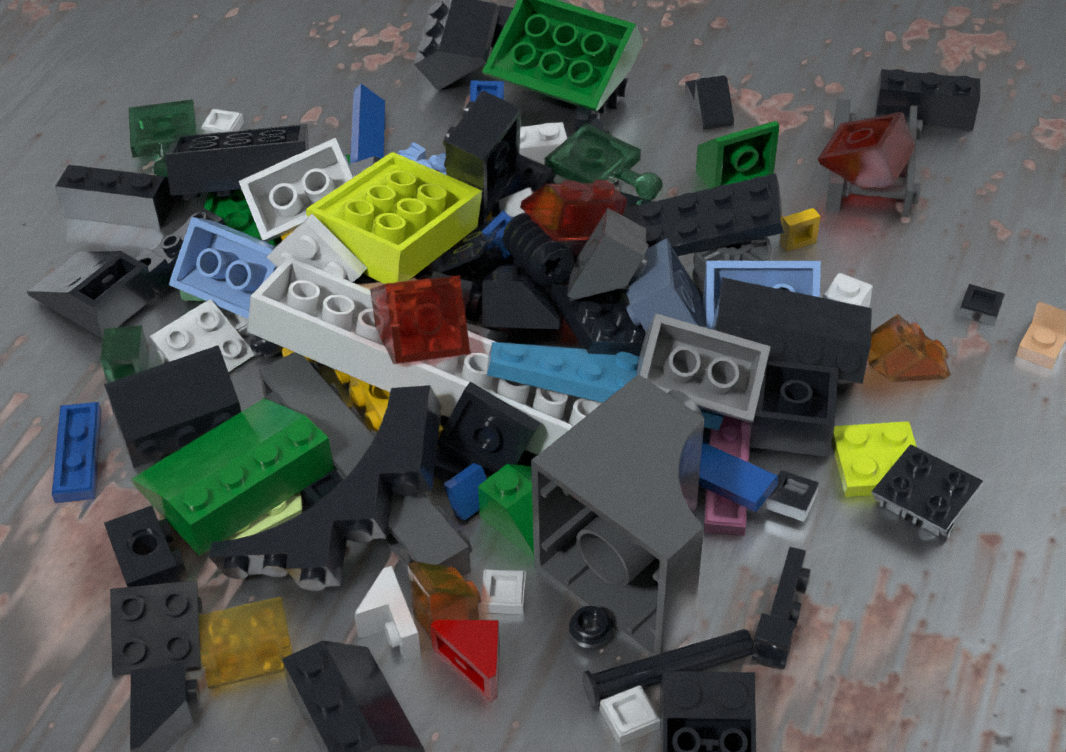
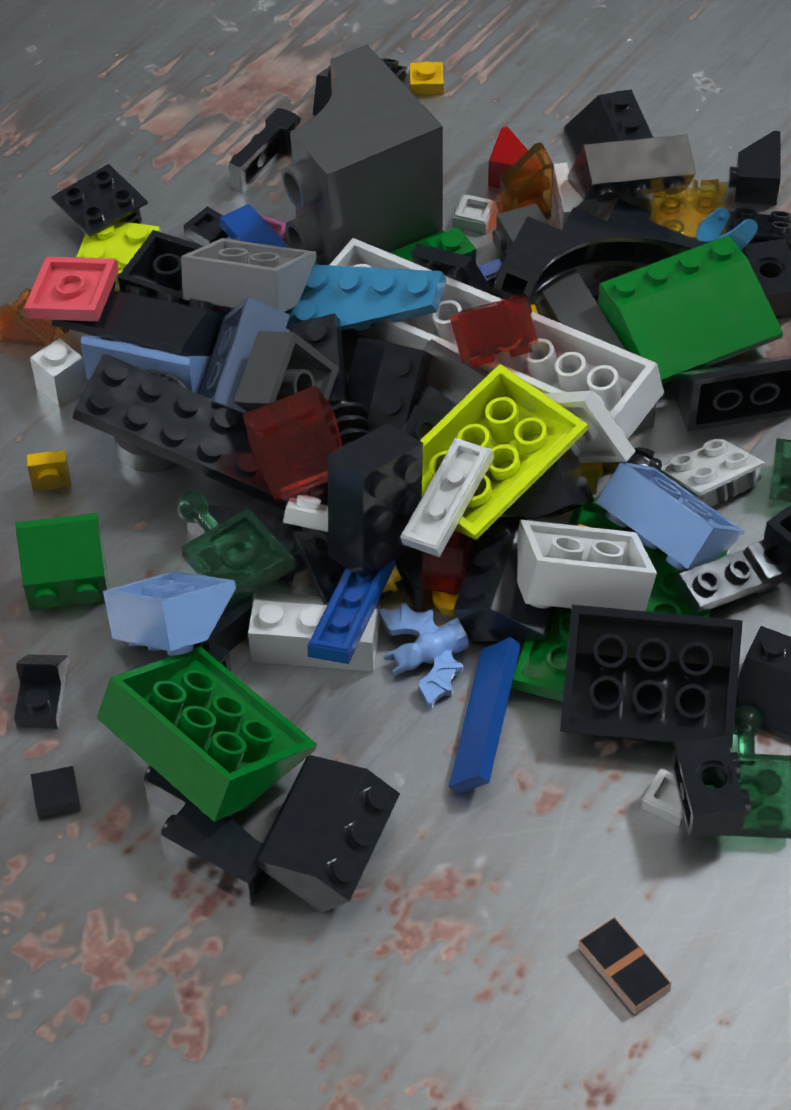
camera: 165 degrees left, 5 degrees up
none -> coral plate [24,257,119,321]
none -> black tile [30,766,81,818]
none -> light blue slope [103,571,236,655]
none -> white tile [400,438,494,557]
none -> slope [567,134,696,202]
none -> black tile [578,917,672,1015]
none -> black brick [671,736,751,840]
none -> dark azure helmet [696,208,758,250]

